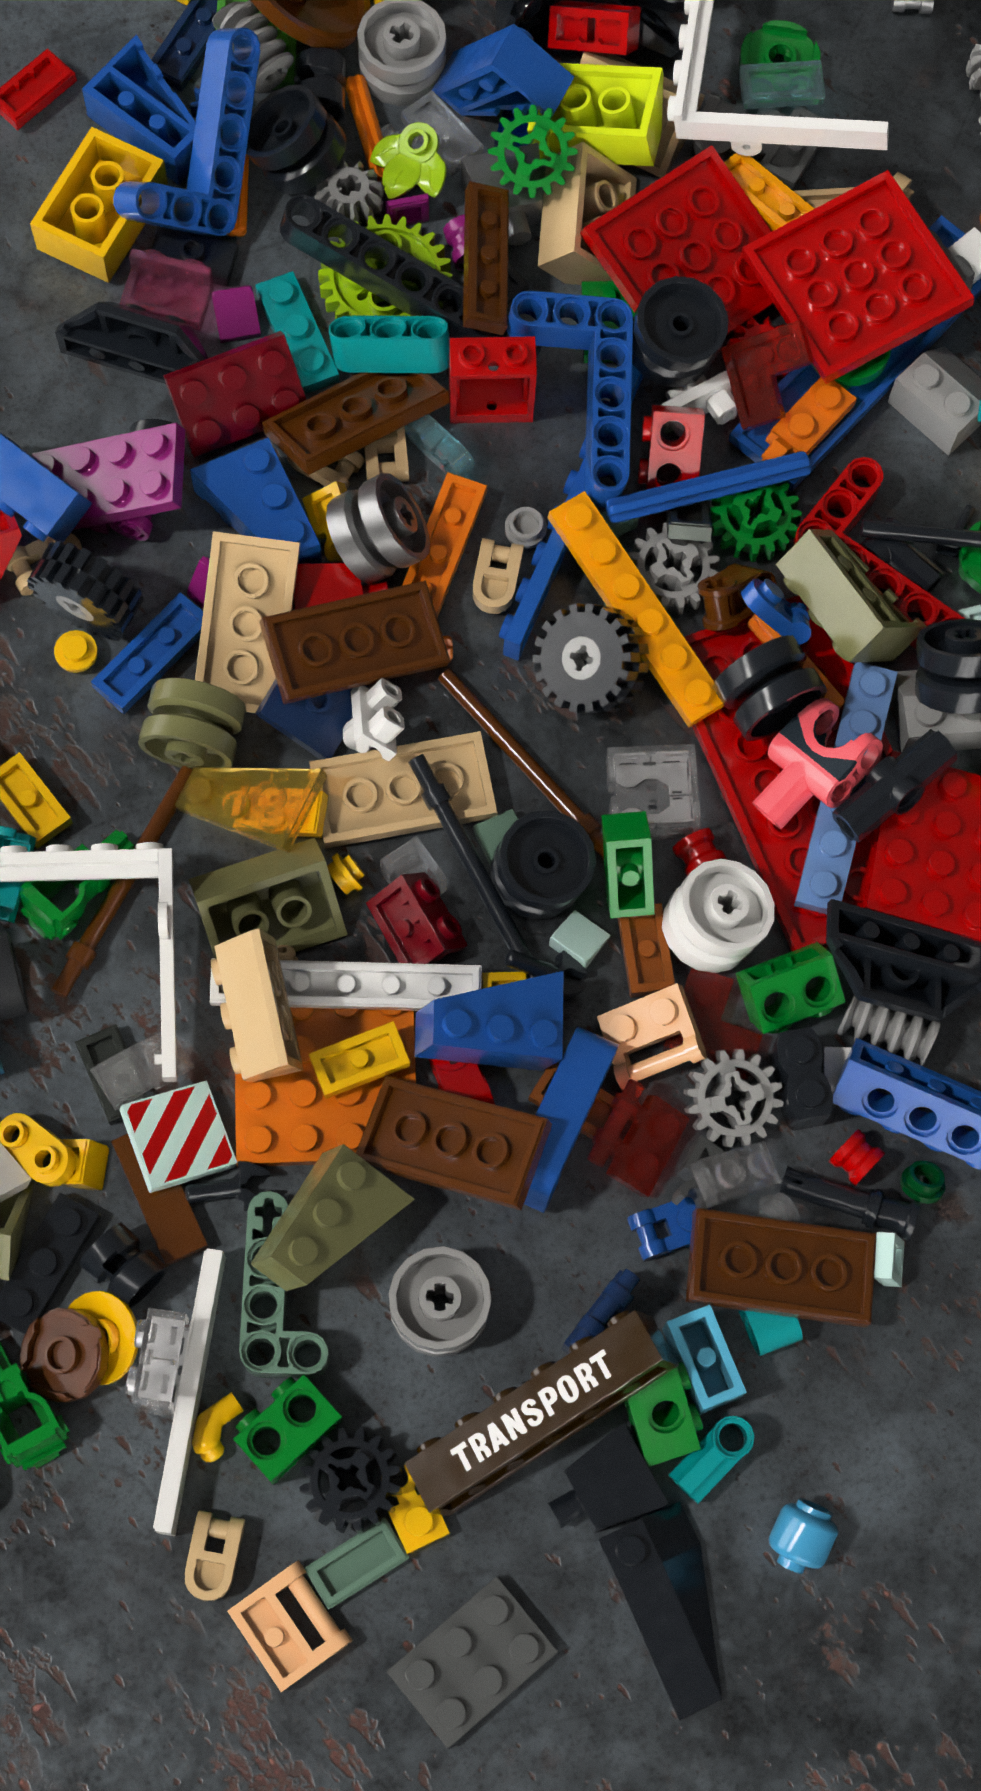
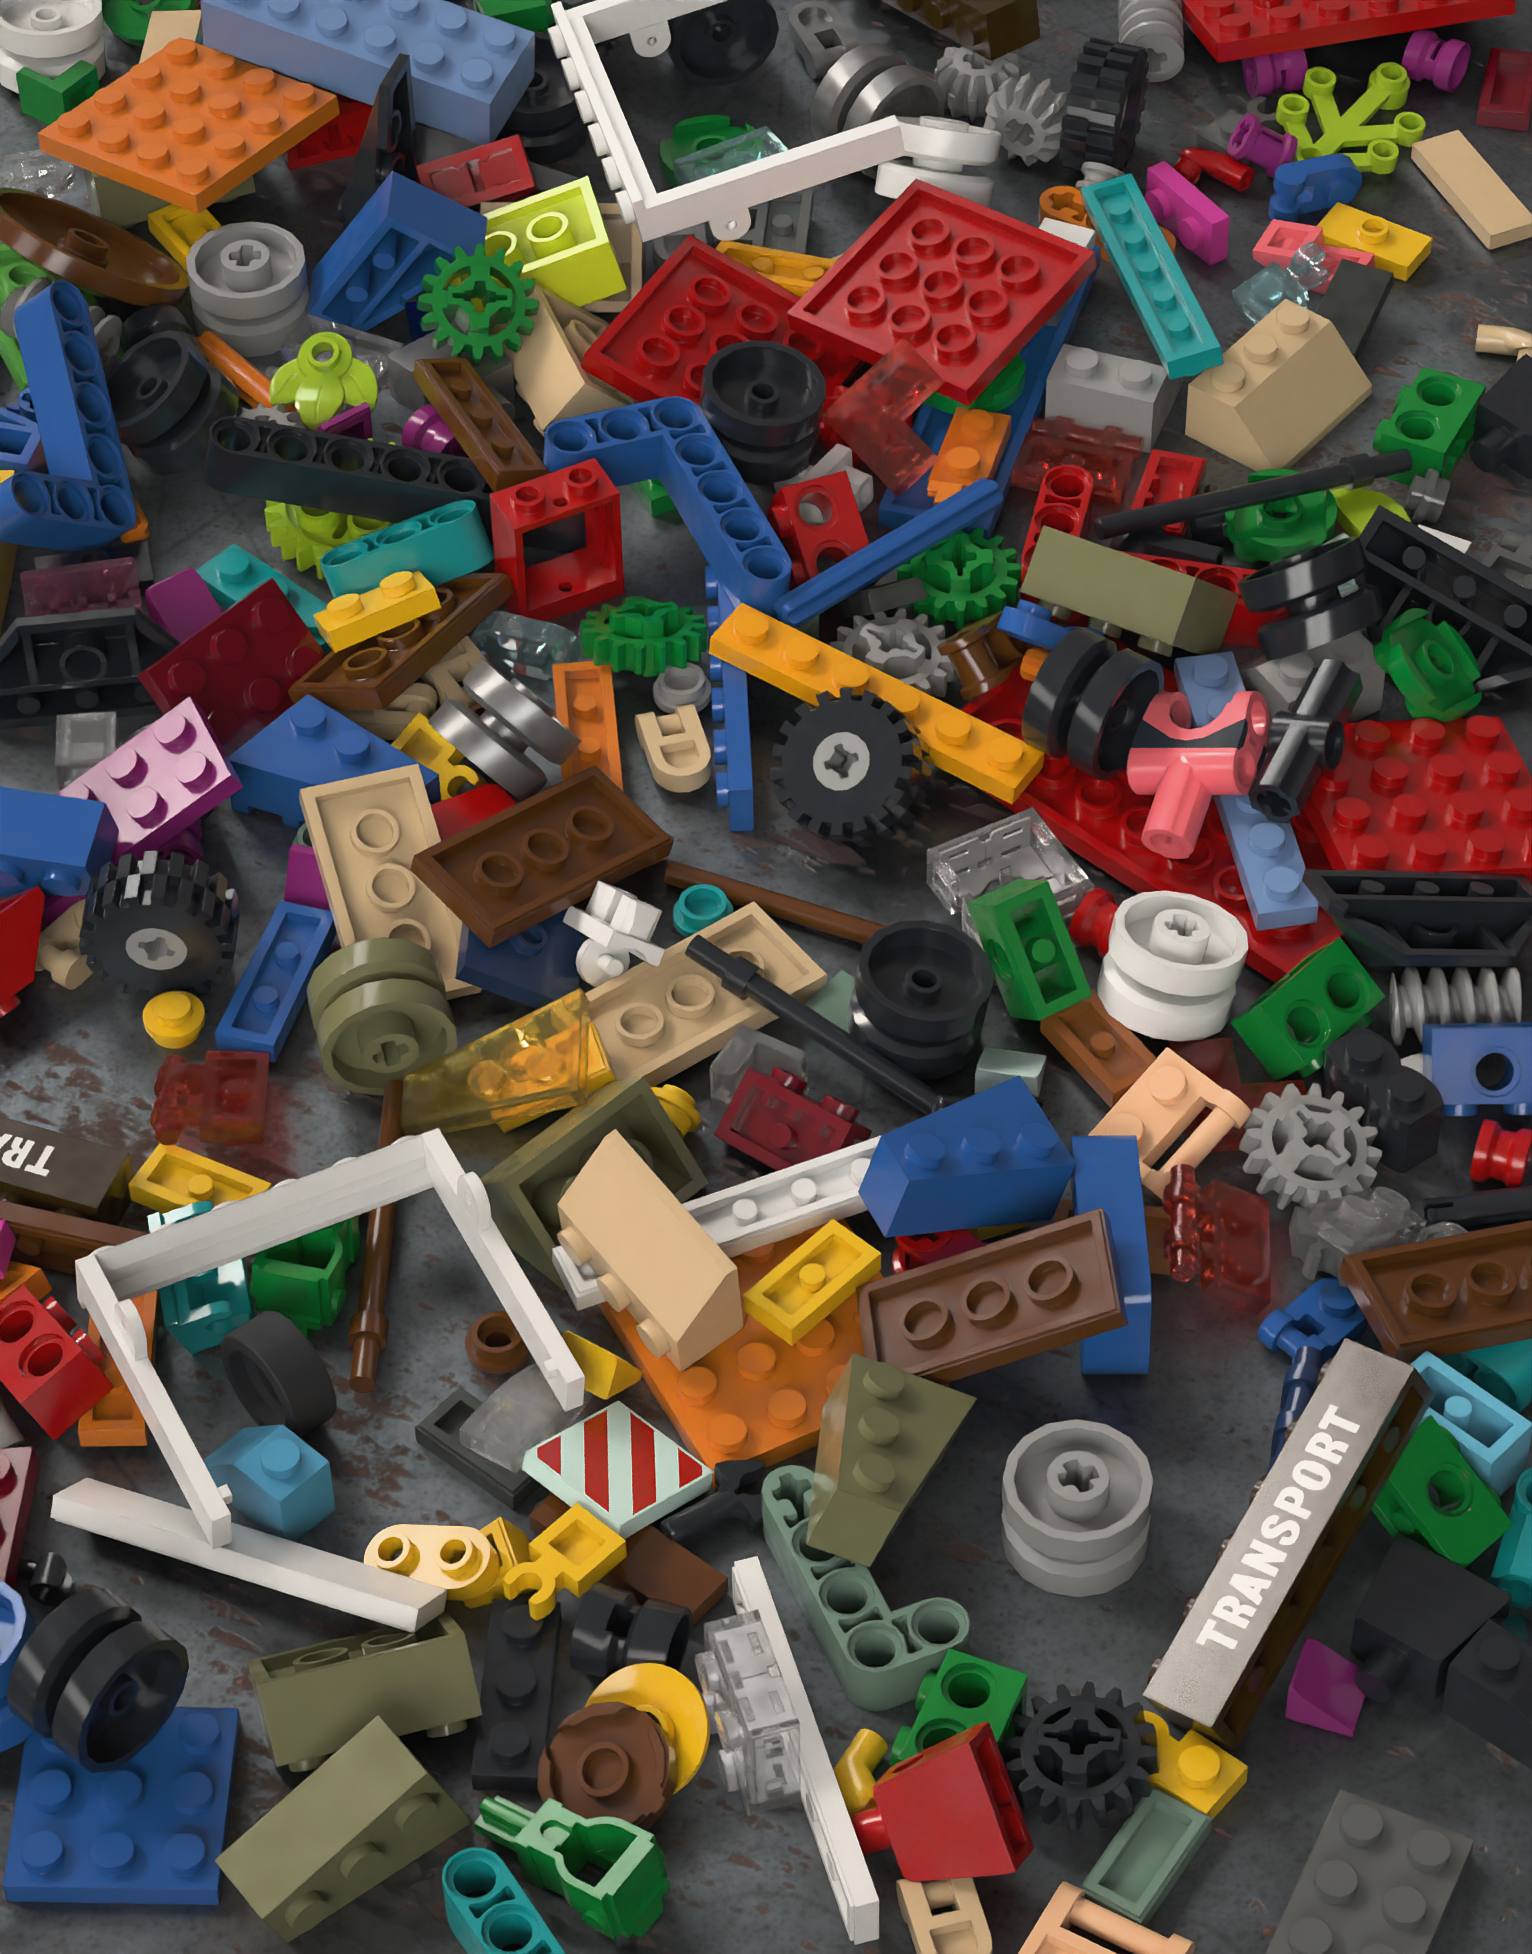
camera: 20 degrees left, 25 degrees down
none -> clear brick [55,712,121,791]
none -> clear red plate [150,1050,270,1146]
none -> yellow plate [313,570,442,653]
none -> reddish brown plate [465,1311,530,1374]
none -> yellow plate [503,1503,627,1621]
none -> yellow slope [562,1330,643,1400]
none -> green gear [581,596,707,677]
none -> teal plate [673,884,734,938]
none -> flat silver wheel [810,43,944,180]
none -> red torso [851,1721,1034,1882]
none -> white wheel [875,116,1002,208]
none -> clear red plate [1012,415,1144,507]
none -> red plate [1130,449,1207,538]
none -> magenta slope [1285,1637,1366,1737]

